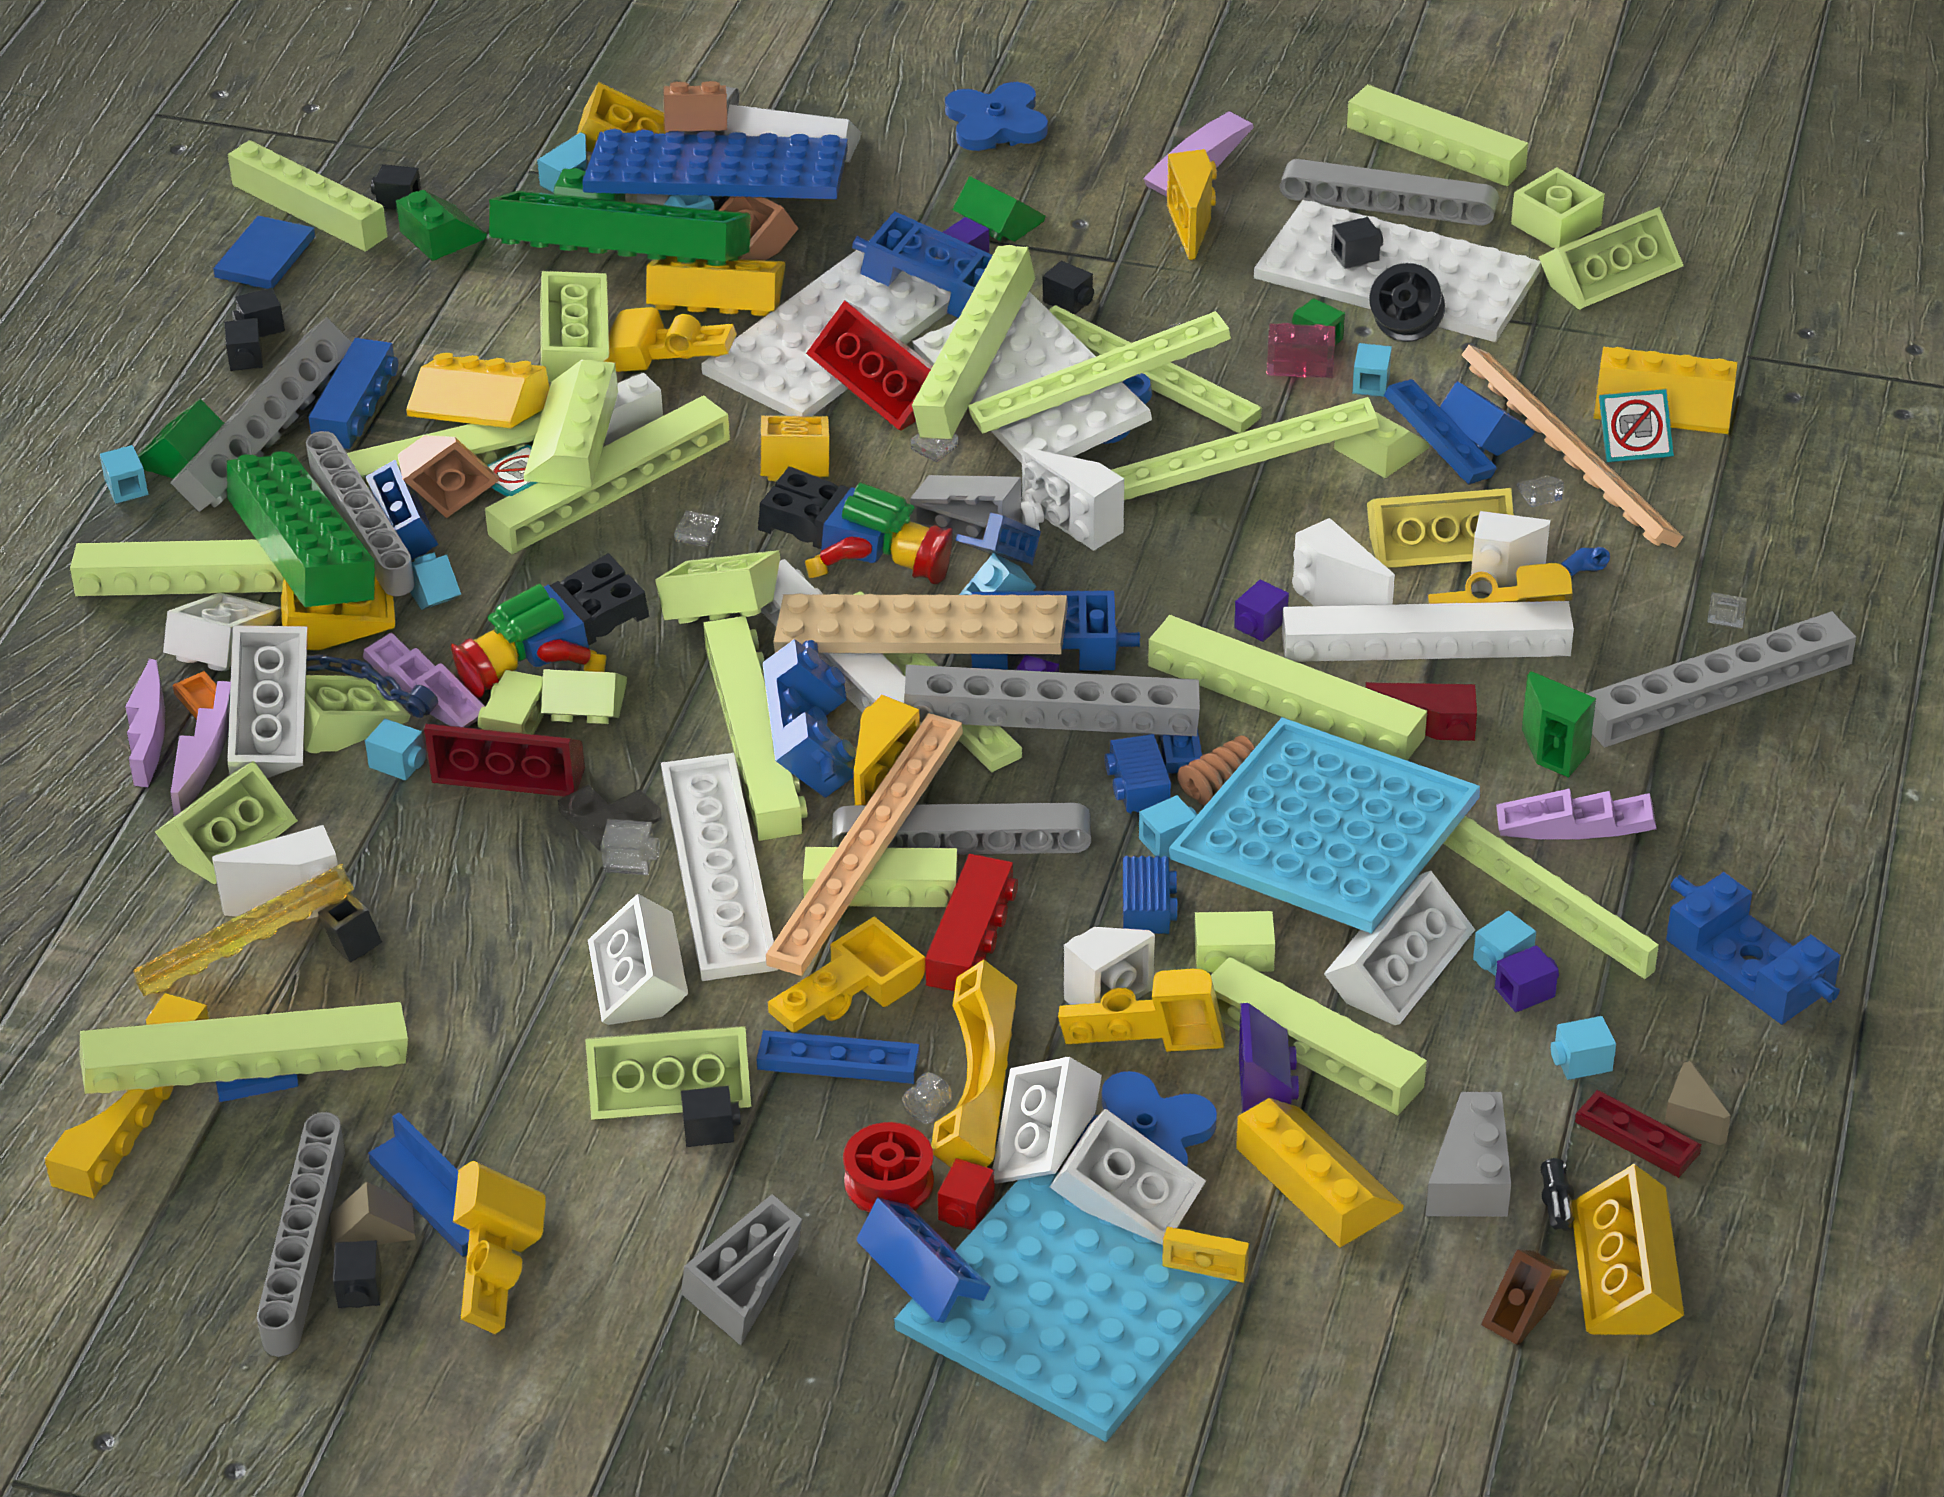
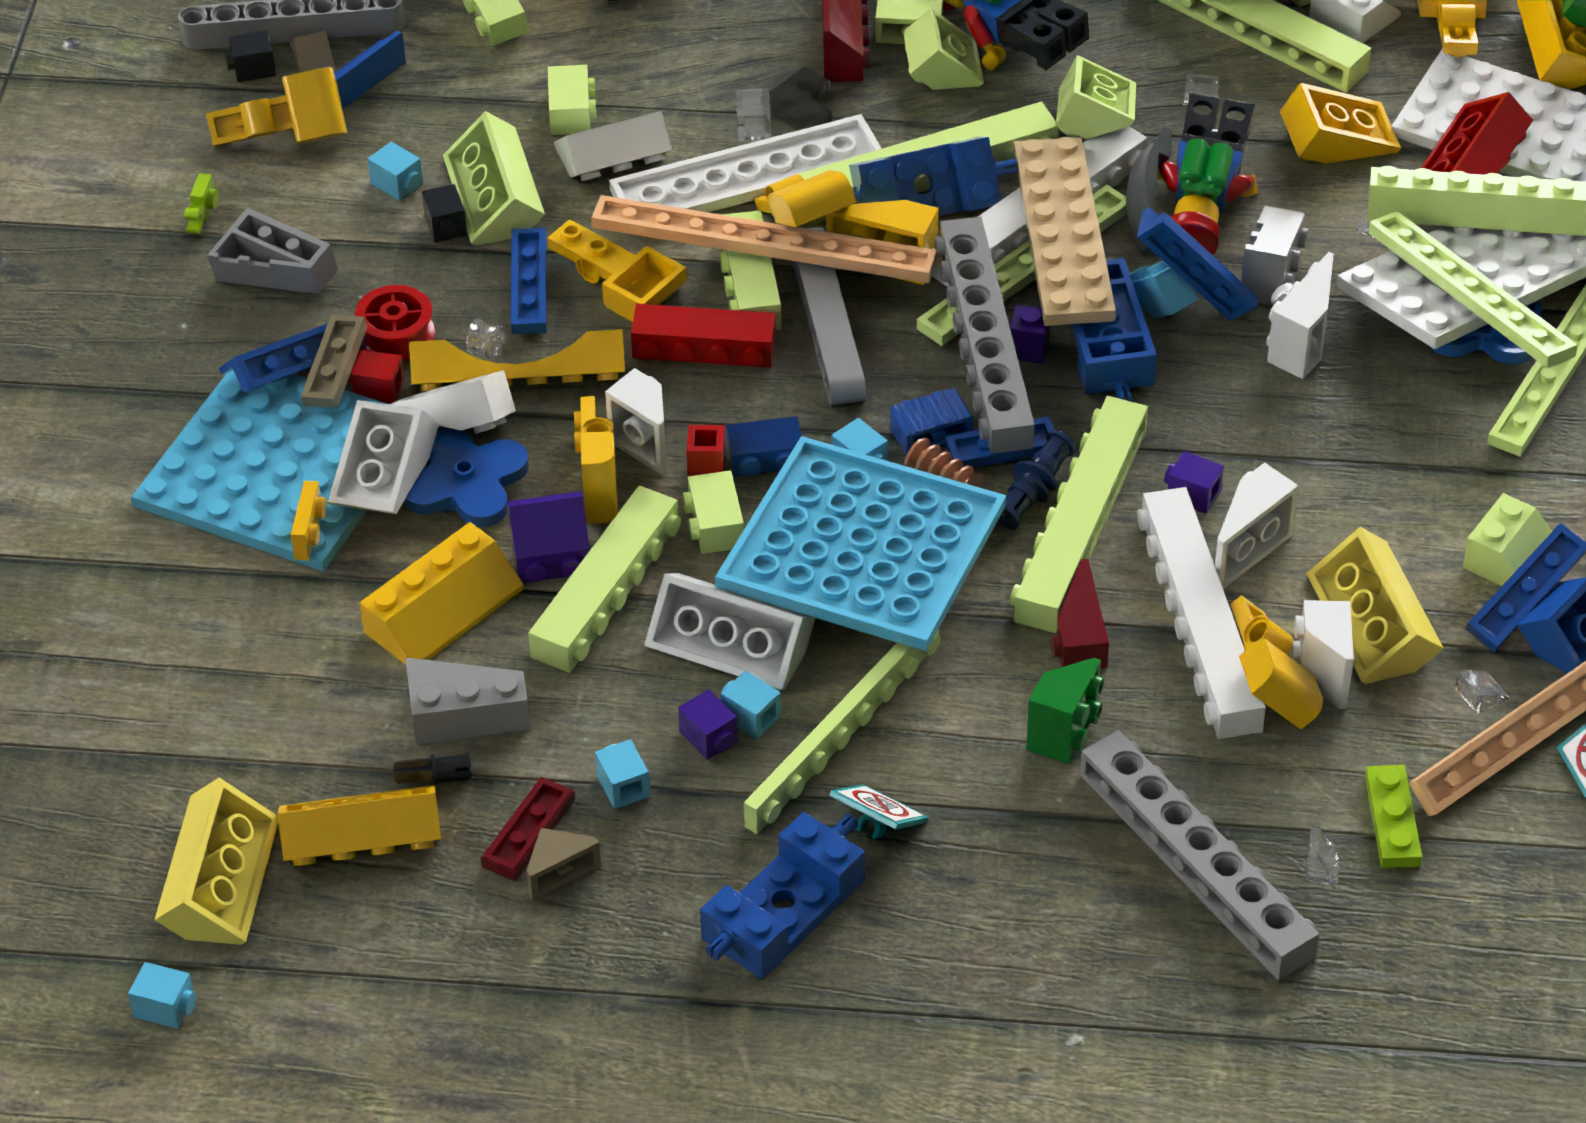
camera: 80 degrees right, 5 degrees up
yellowish green plate [1112,397,1379,500] -> none
reddish brown slope [1481,1249,1569,1345] -> none
lavender slope [1496,789,1657,839] -> none
blue arm [1561,547,1610,577] -> none
none -> medium azure brick [128,962,197,1029]
none -> light yellow slope [155,778,278,945]
none -> lime plate [183,173,219,234]
none -> dark tan plate [301,314,368,408]
none -> medium azure brick [368,142,423,201]
none -> yellowish green brick [548,65,597,135]
none -> red brick [686,425,726,476]
none -> yellow plate [754,170,856,227]
none -> piece [829,784,929,839]
none -> dark blue piece [998,429,1077,529]
none -> dark grey slope [1126,128,1172,256]
none -> lime plate [1365,765,1422,868]

